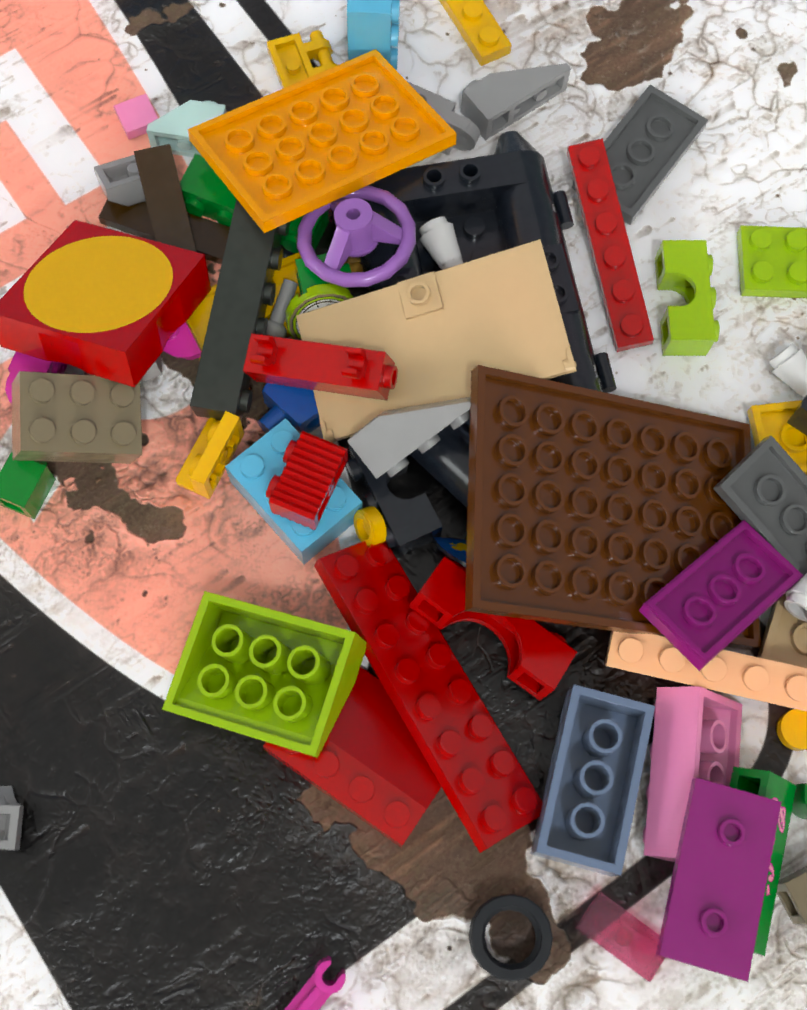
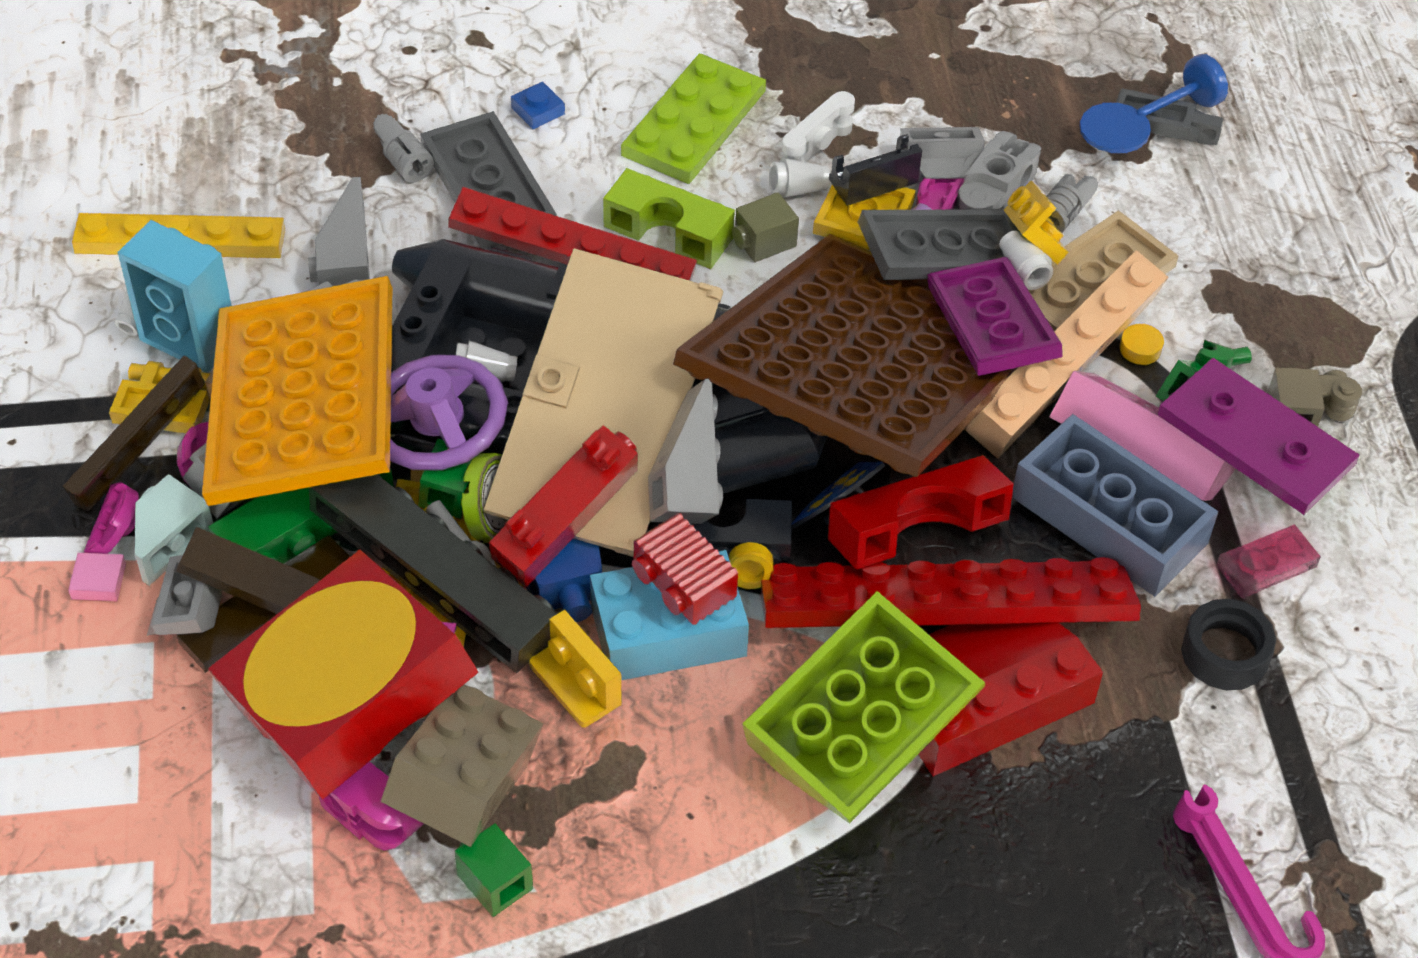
camera: 60 degrees left, 20 degrees down
none -> dark brown tile [63,355,205,512]
none -> dark pink plate [83,482,139,554]
none -> light grey hinge [373,114,434,183]
none -> blue plate [511,81,565,130]
none -> olive brick [732,192,799,263]

